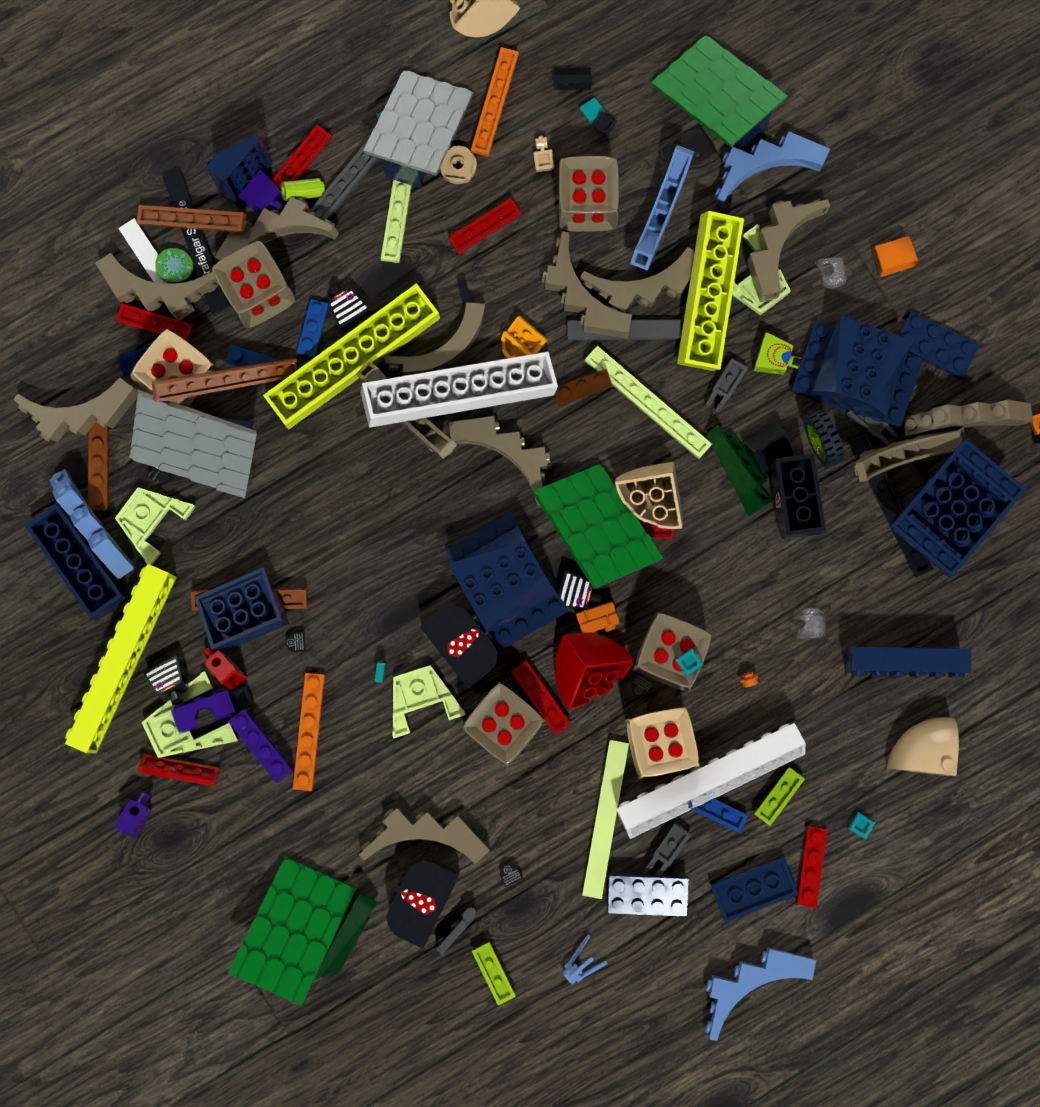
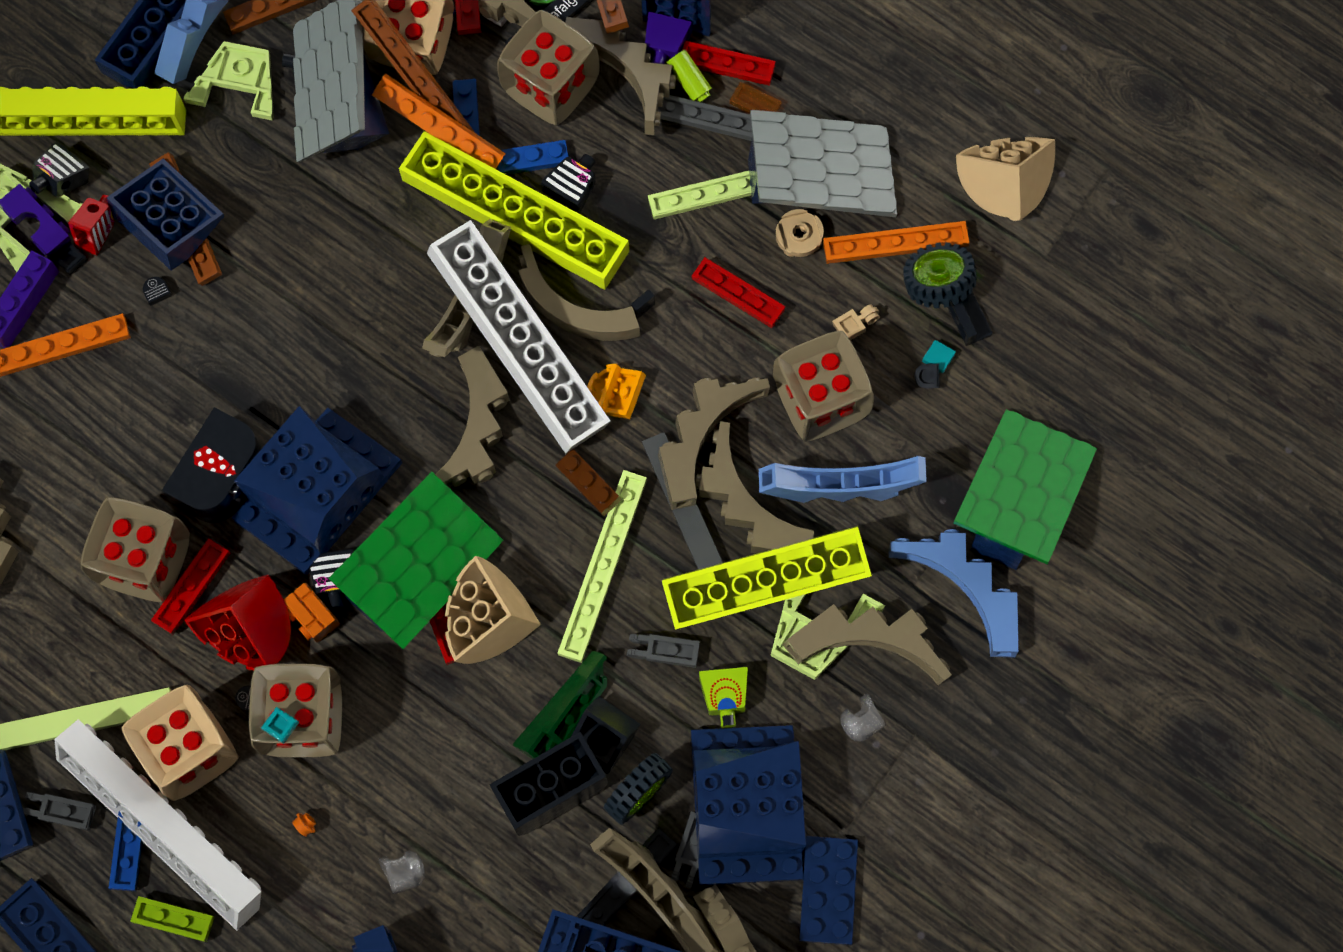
camera: 65 degrees right, 10 degrees down
teal tile [375,663,386,684] -> none
yellowish green wing [392,665,466,738] -> none
orange piece [872,236,918,277] -> none
none -> orange plate [372,73,506,169]
none -> clear orange tile [729,81,782,114]
none -> black wheel [903,242,977,308]

